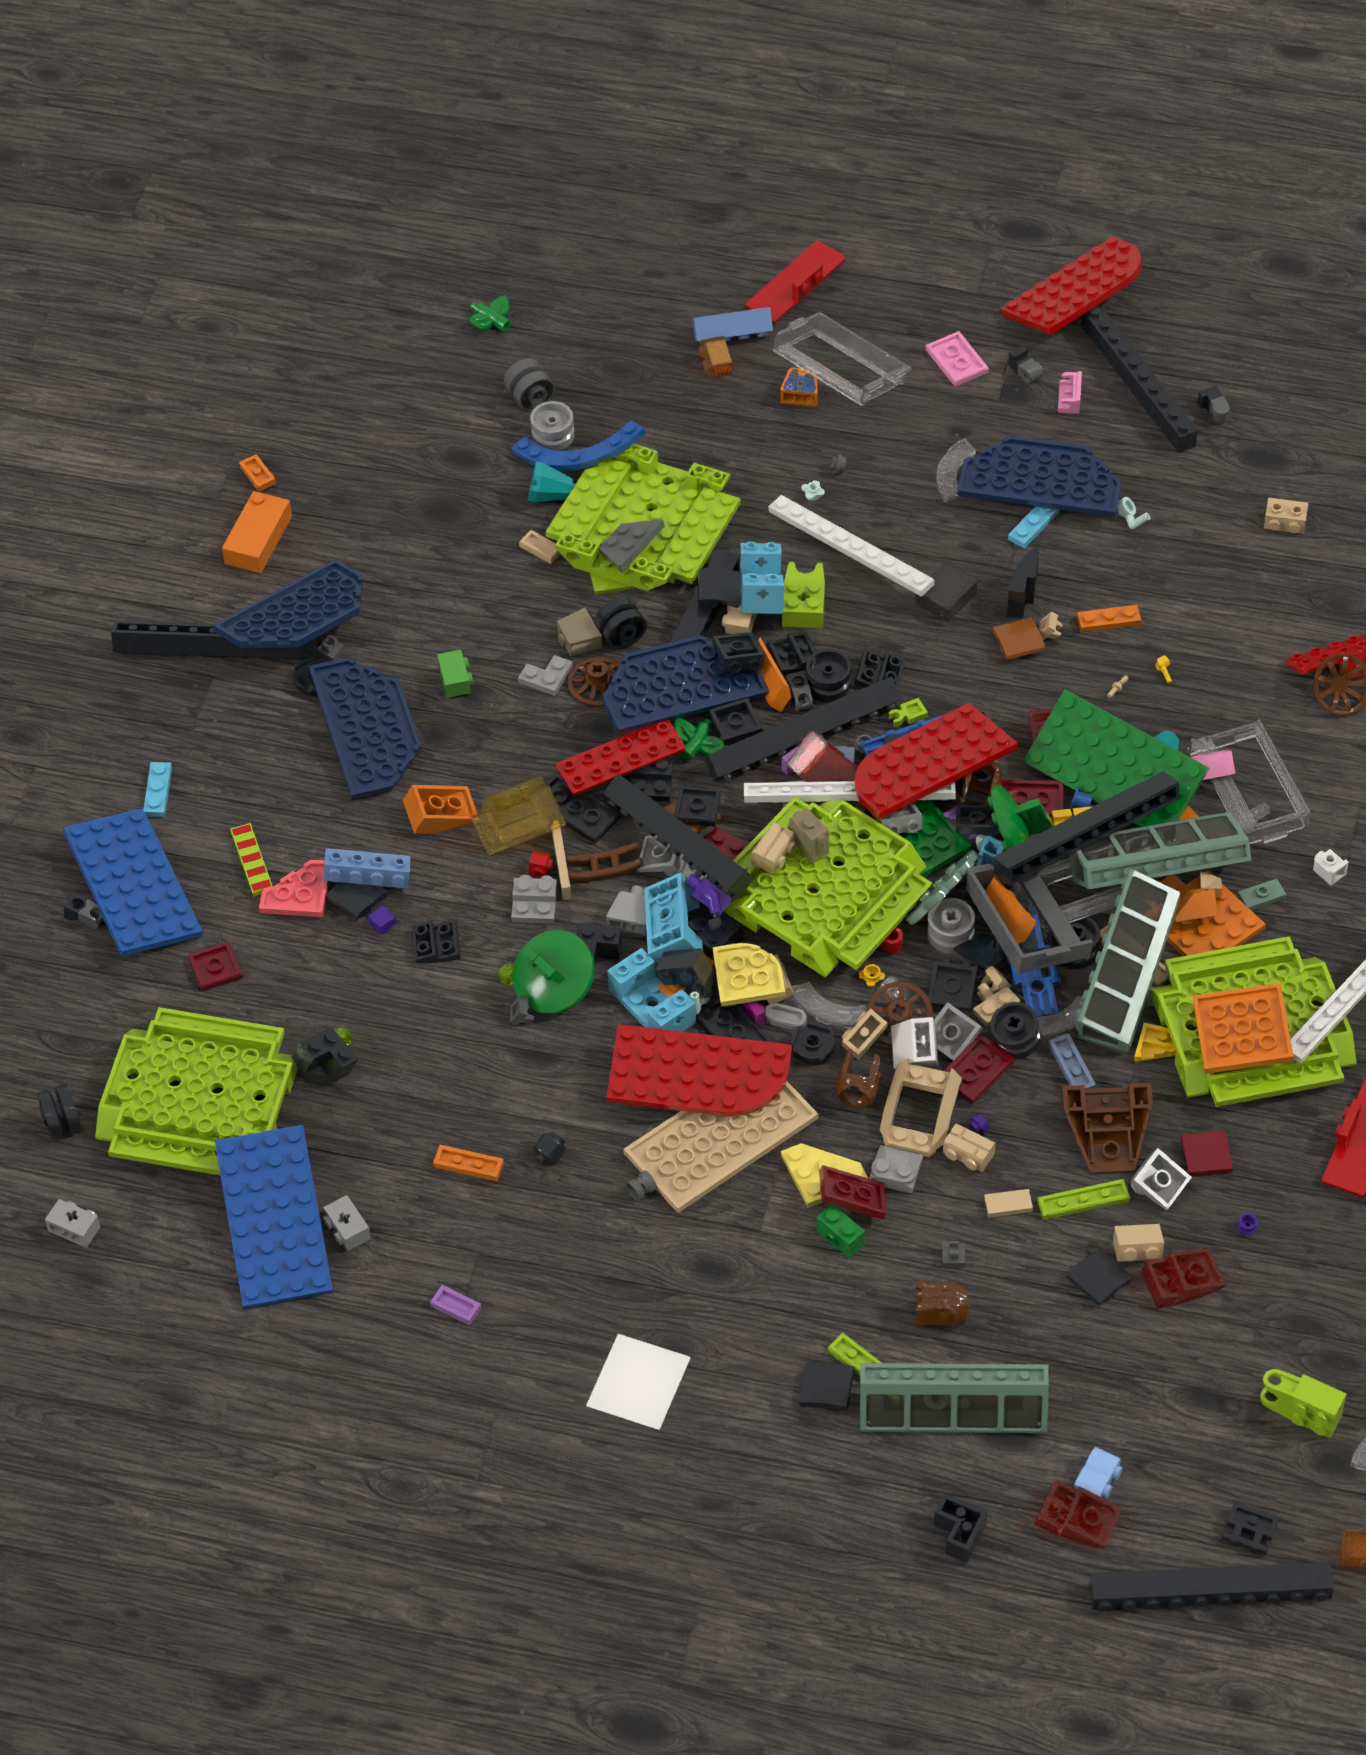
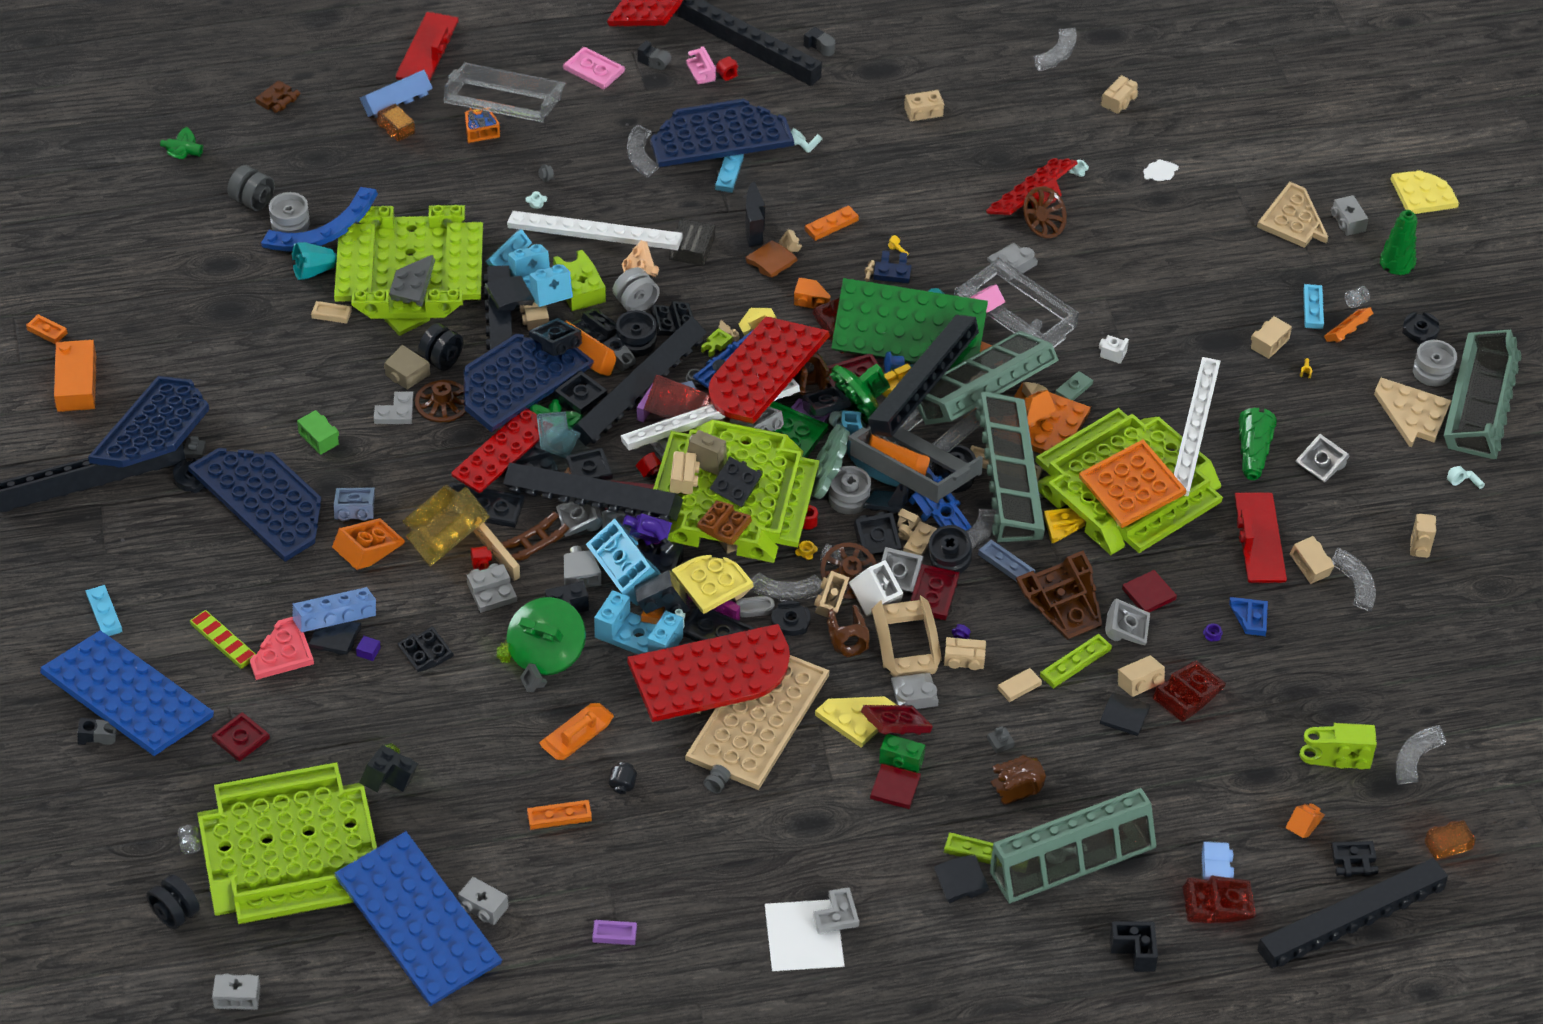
camera: 30 degrees left, 5 degrees down
none -> clear wheel [177,825,201,854]
none -> reddish brown plate [255,80,300,113]
none -> sand blue plate [334,488,375,521]
none -> medium azure plate [486,229,532,266]
none -> clear light blue slope [537,411,581,458]
none -> orange piece [539,703,614,760]
none -> light grey wheel [613,267,660,311]
none -> light nougat plate [622,240,659,277]
none -> red plate [635,452,661,477]
none -> dark orange slope [697,500,752,545]
none -> black plate [710,457,763,508]
none -> red plate [716,56,738,80]
none -> tan piece [718,320,740,341]
none -> light yellow plate [739,308,777,336]
none -> orange slope [794,278,831,311]
none -> light grey plate [813,888,859,933]
none -> dark red tile [870,764,921,809]
none -> dark blue plate [873,250,911,284]
none -> light grey slope [987,243,1038,280]
none -> blue wing [1229,597,1268,636]
none -> orange slope [1285,803,1325,838]

